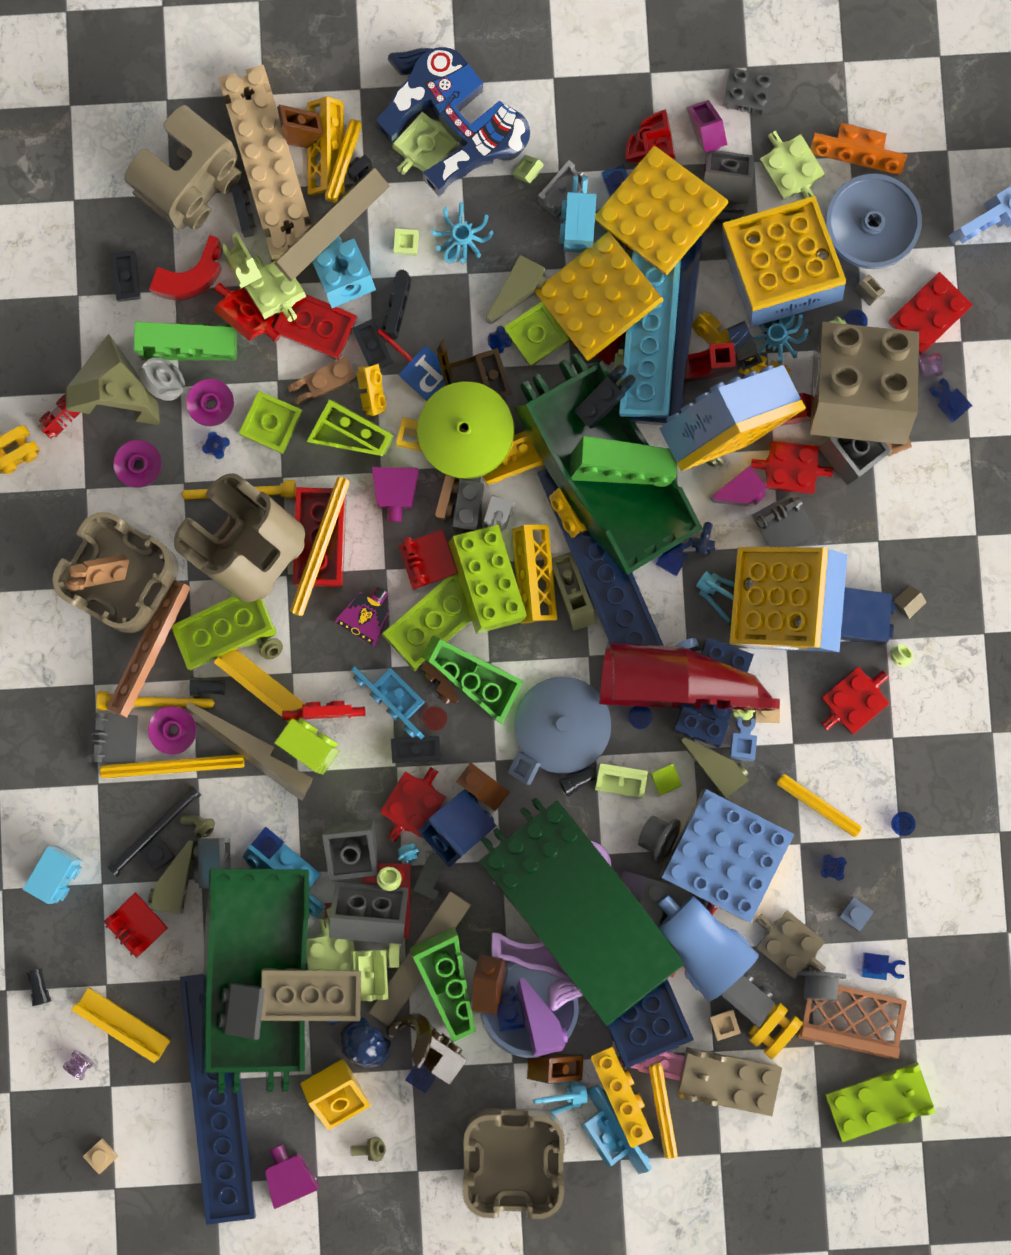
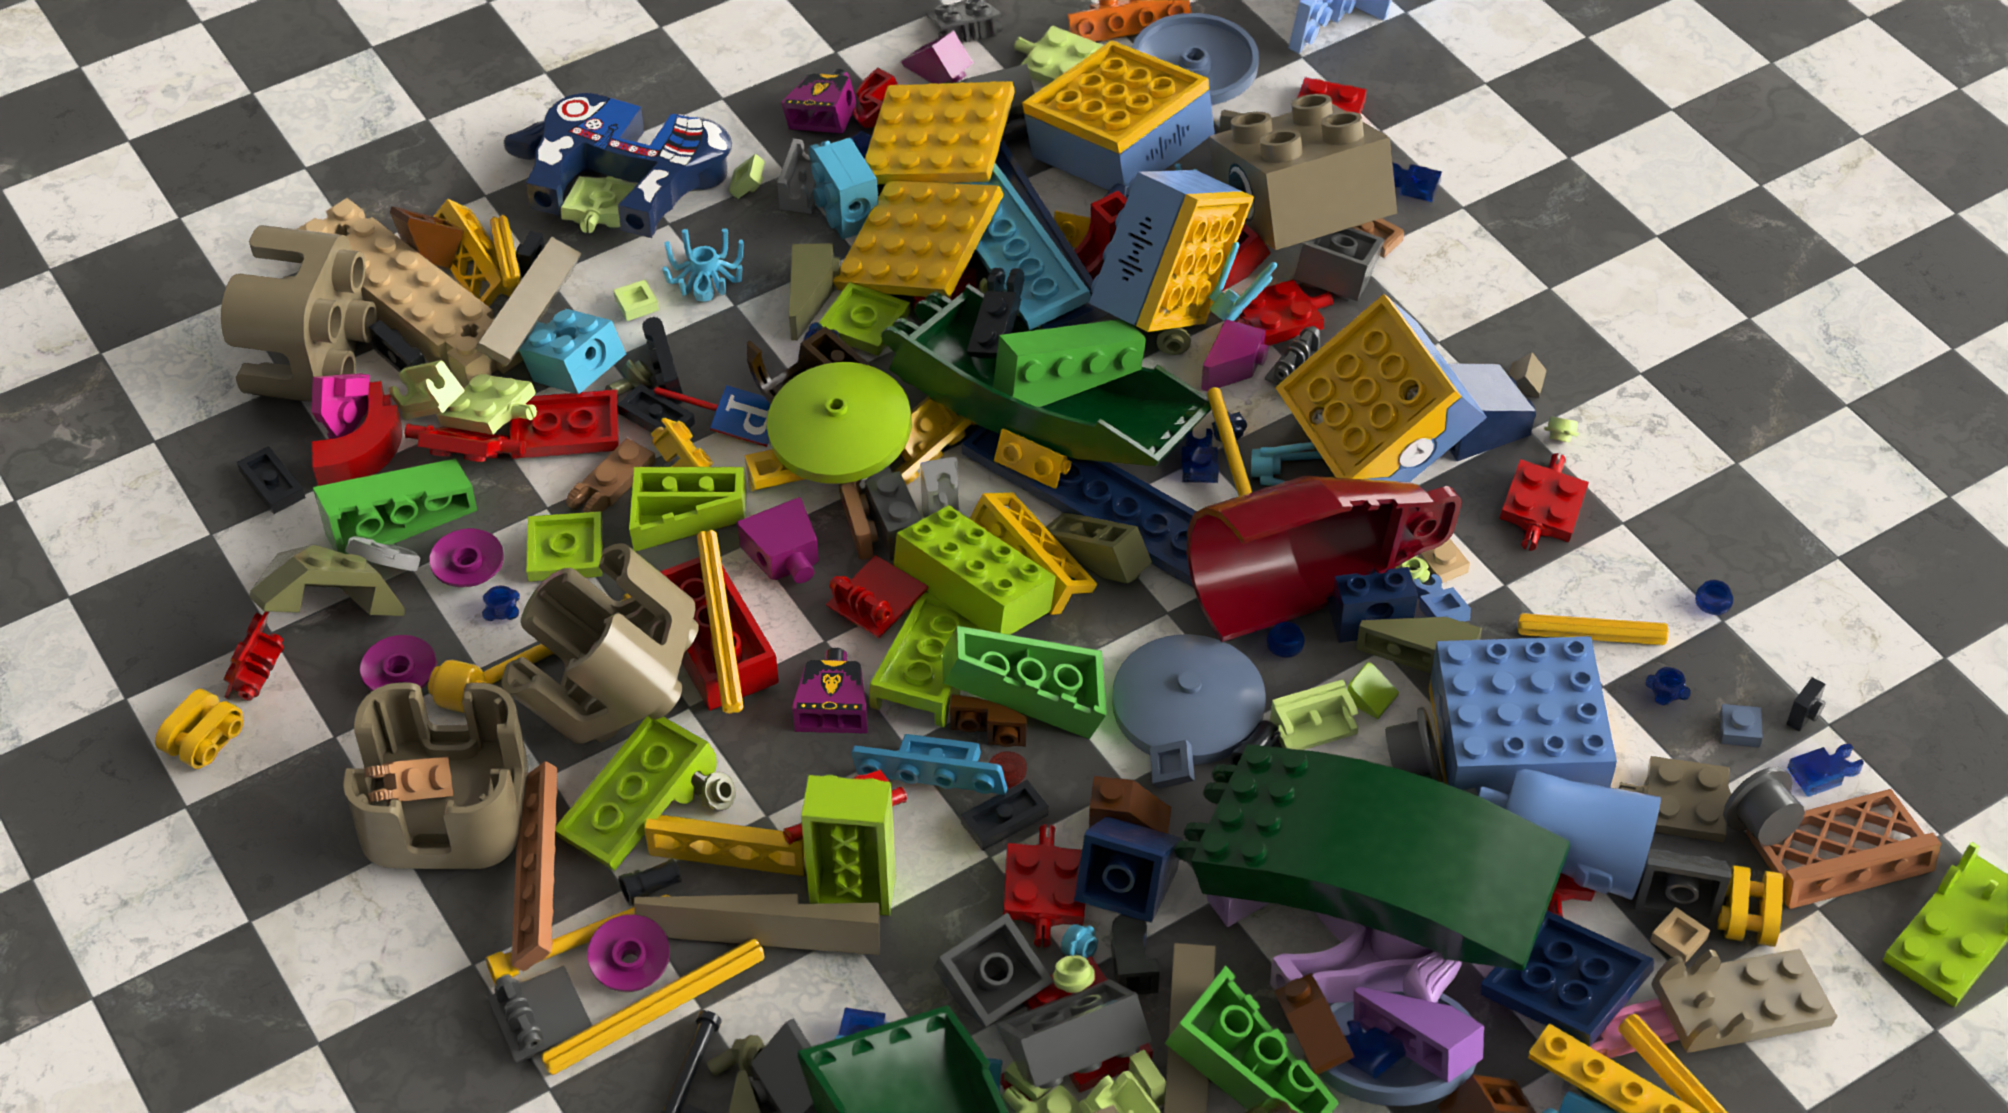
camera: 30 degrees left, 35 degrees down
none -> dark pink plate [311,373,370,439]
none -> yellow head [428,659,488,713]
none -> olive plate [605,359,653,396]
none -> magenta torso [781,69,856,133]
none -> yellow piece [1207,387,1252,496]
none -> medium azure plant [1209,242,1277,321]
none -> black plate [1786,677,1826,732]

